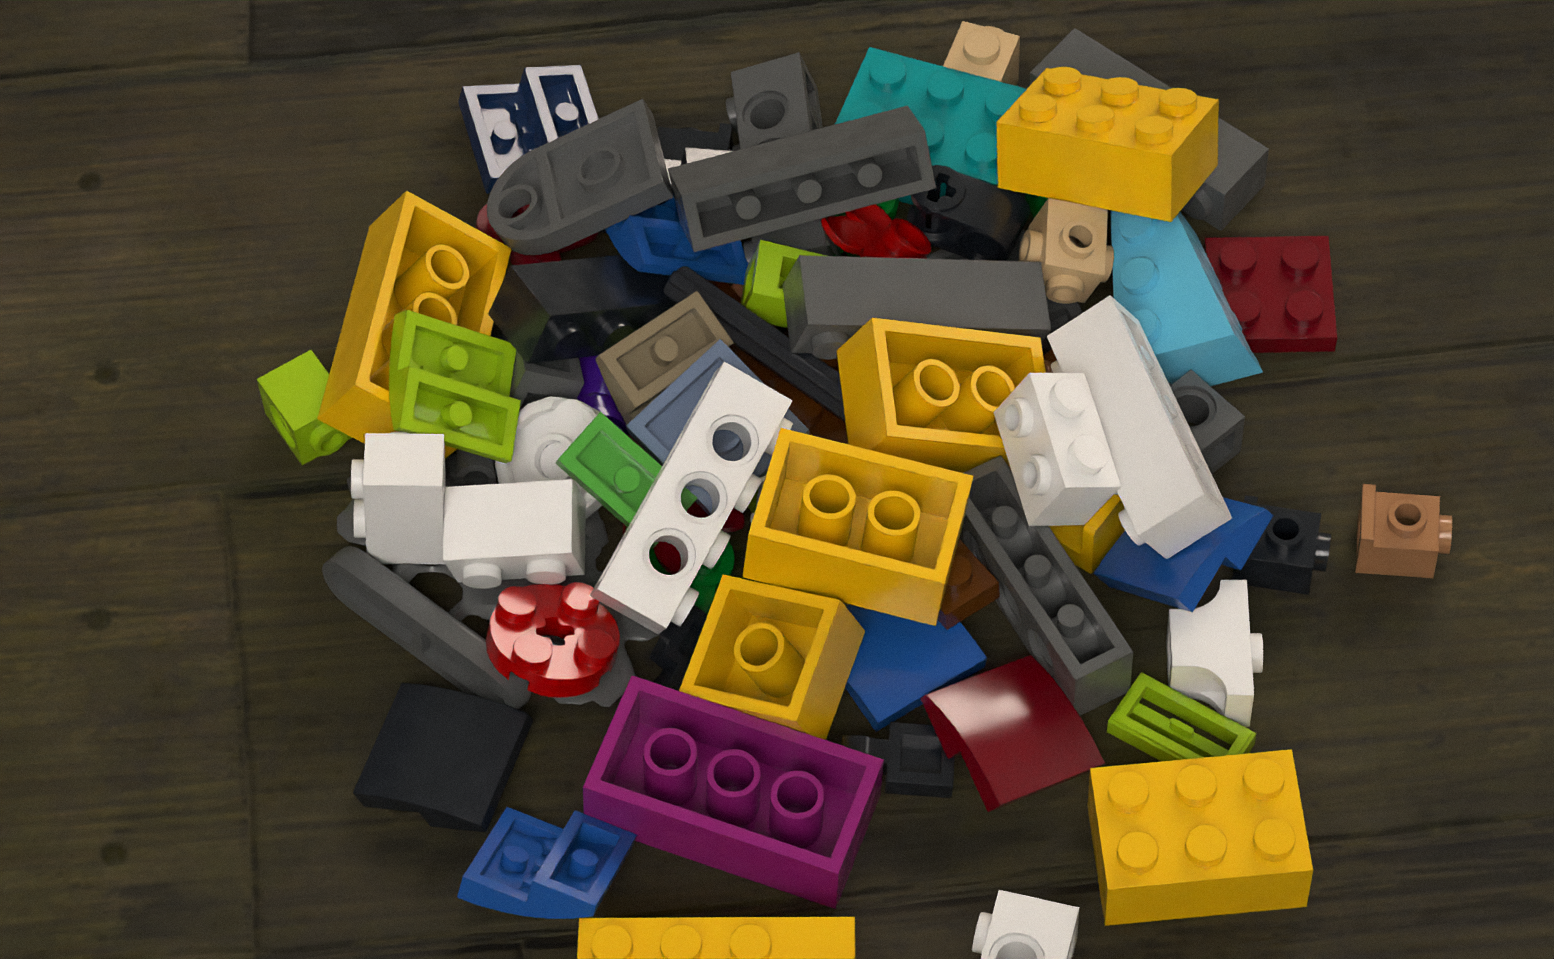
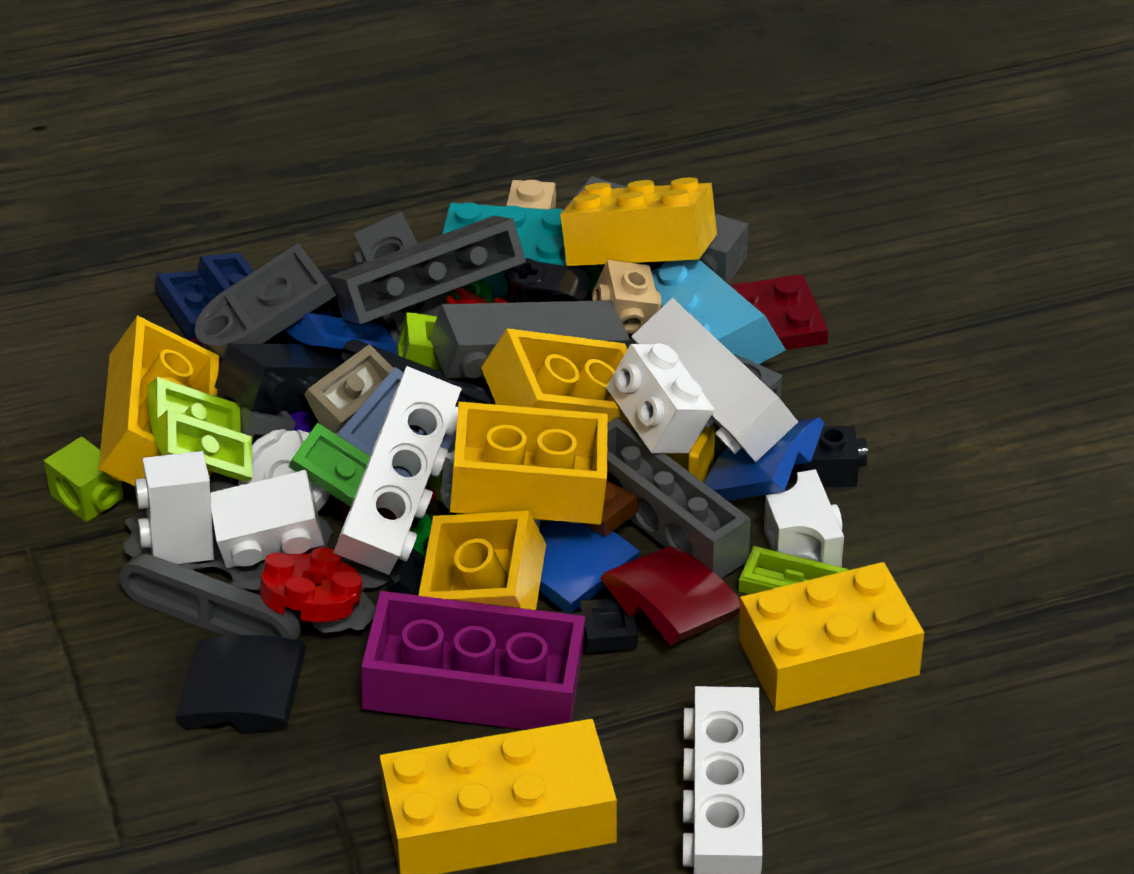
camera: 15 degrees left, 15 degrees down
blue slope [457,807,637,919] -> none
medium nougat brick [1355,484,1452,578] -> none

